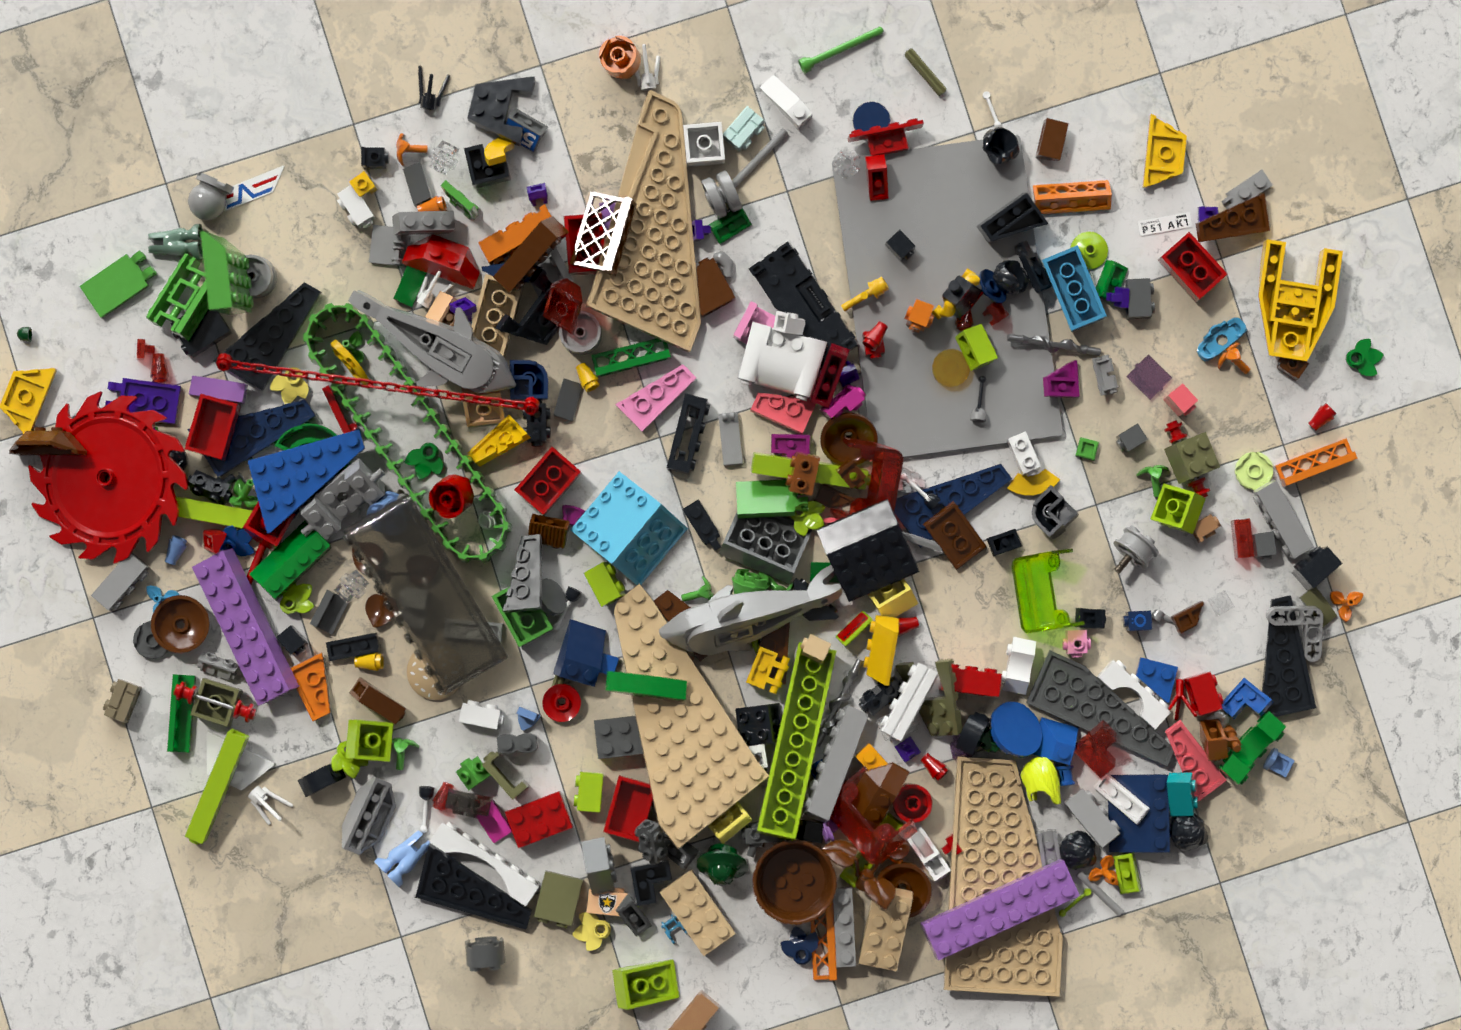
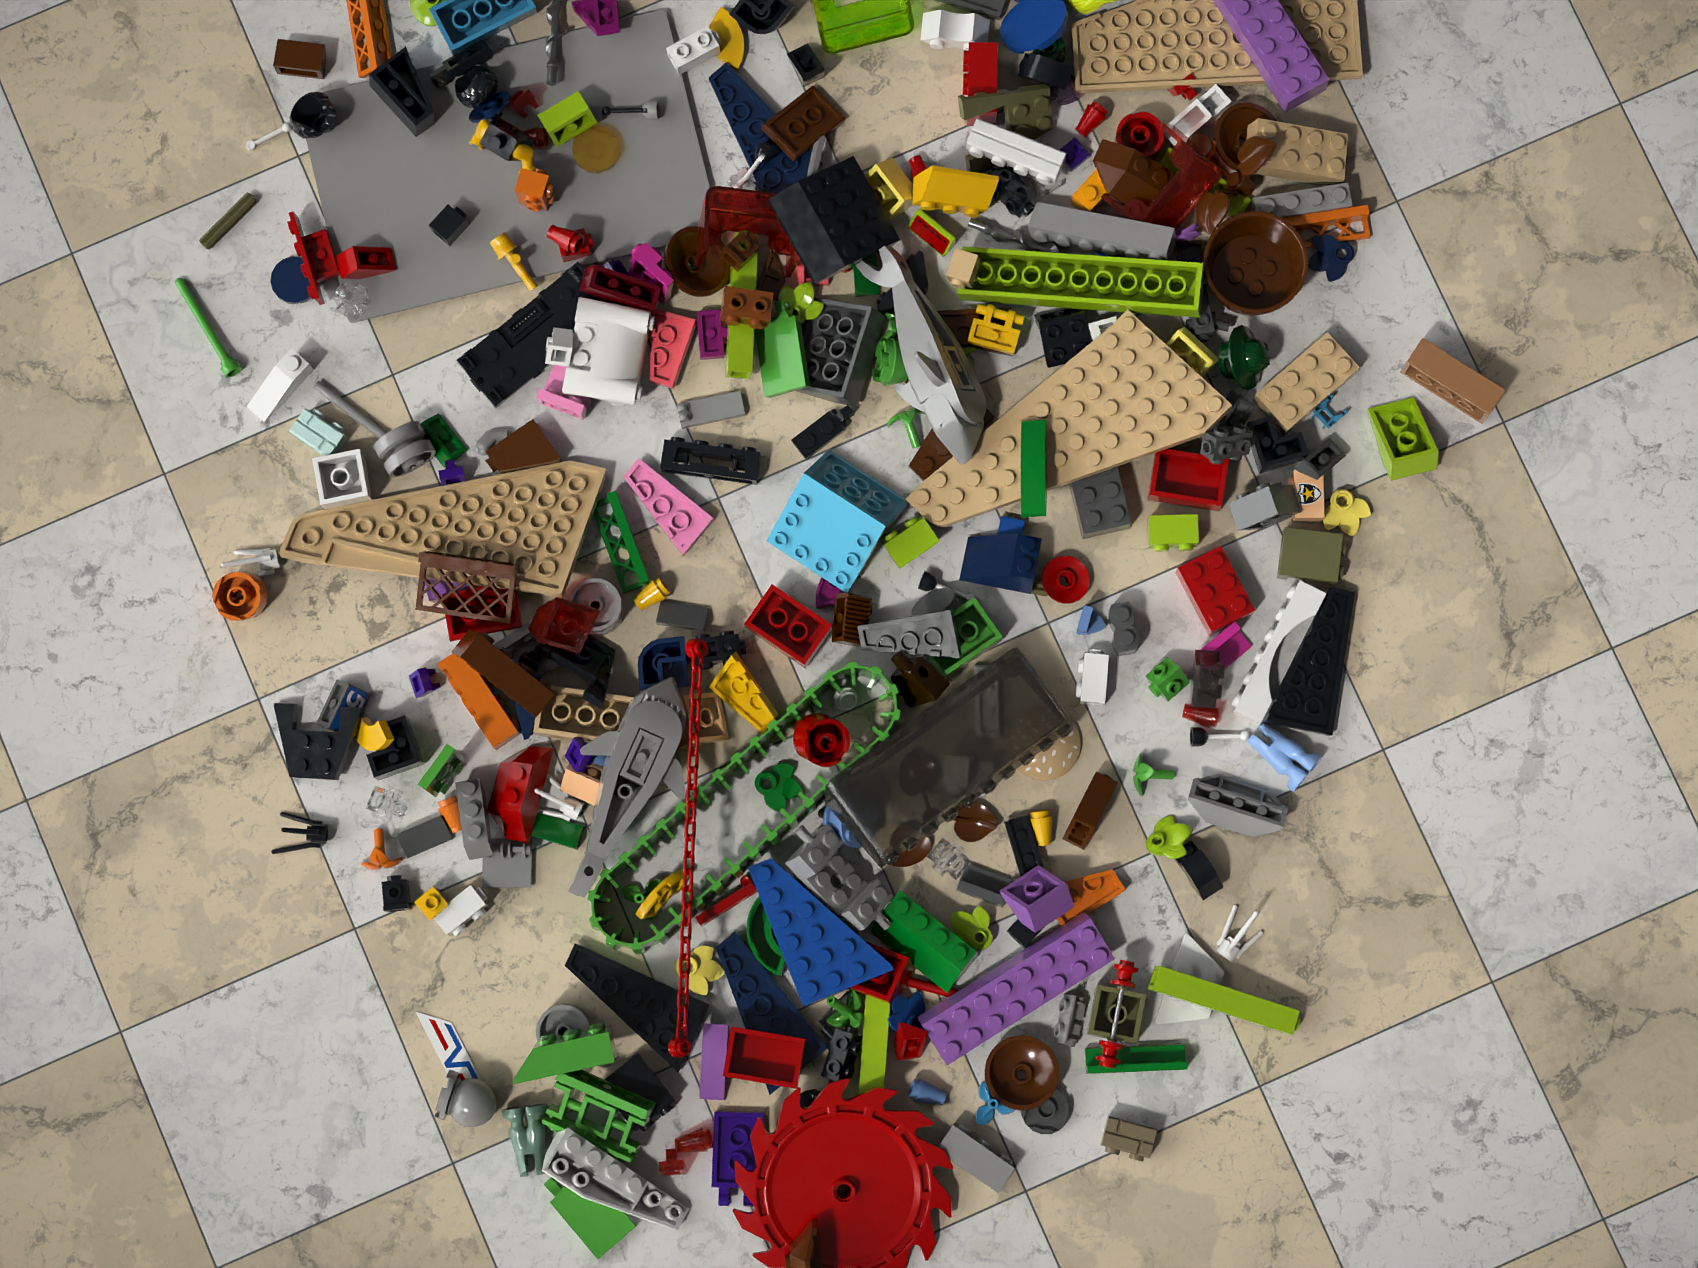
camera: 85 degrees left, 5 degrees down
lime brick [345,720,393,762] -> none
dark grey brick [465,936,505,971] -> none
olive panel [482,751,529,800] -> none
none -> white wedge [542,1128,689,1231]
none -> dark brown torso [891,651,950,707]
none -> medium lavender slope [1000,865,1074,933]

